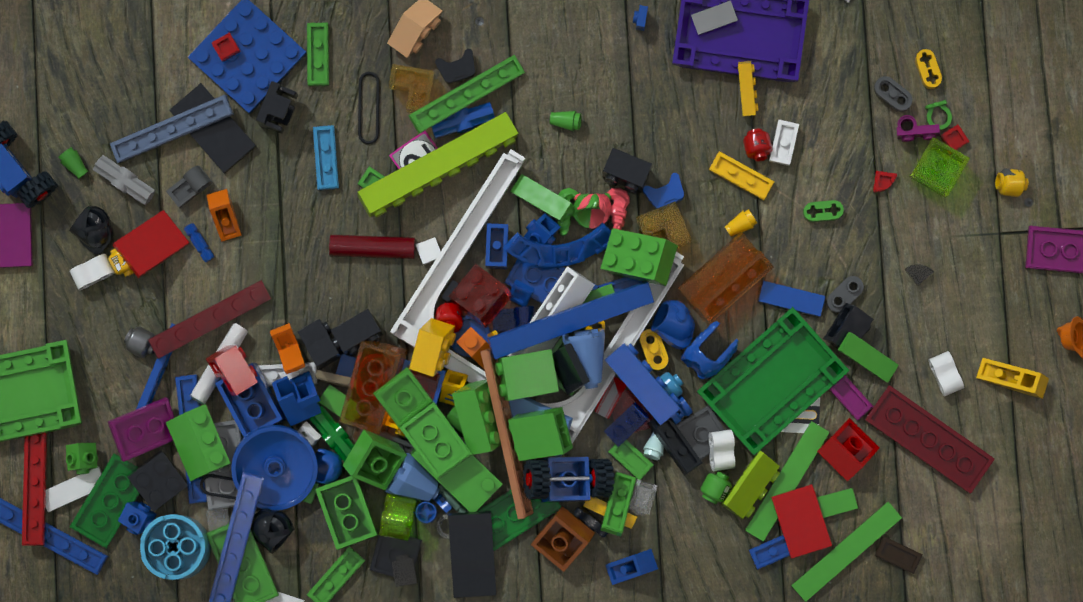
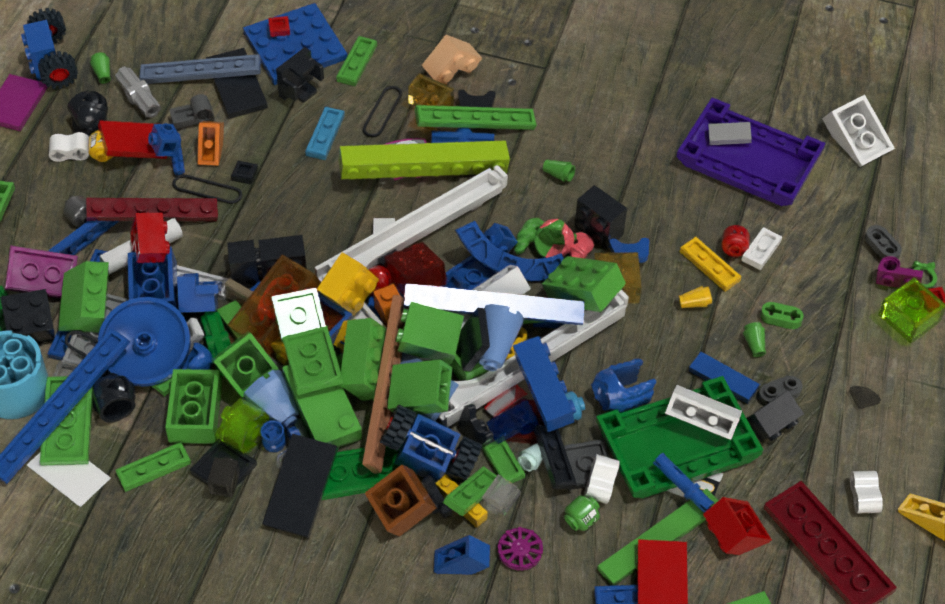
camera: 15 degrees right, 30 degrees down
orange bracket [270,323,305,374] -> none
dark red brick [329,235,415,259] -> none
blue brick [485,223,509,269] -> none
bright green tile [510,174,573,223] -> none
blue plate [633,5,648,31] -> none
yellow plate [640,329,668,371] -> none
blue helmet [651,300,695,349] -> none
blue wheel [671,396,693,424] -> none
clear orange brick [678,232,774,324] -> none
lime slope [721,451,780,519] -> none
yellow piece [738,61,758,116] -> none
bright green tile [817,488,858,518] -> none
magenta tile [829,375,874,421] -> none
bright green tile [838,332,899,383] -> none
red tile [873,171,897,193] -> none
yellow beam [915,49,942,89] -> none
none -> blue brick [148,123,181,156]
none -> black piece [172,174,243,204]
none -> black tile [231,160,258,185]
none -> black piece [458,404,494,447]
none -> magenta wheel [498,527,543,571]
none -> blue pin [653,453,715,513]
none -> white brick [665,385,742,440]
none -> bright green cone [743,322,766,357]

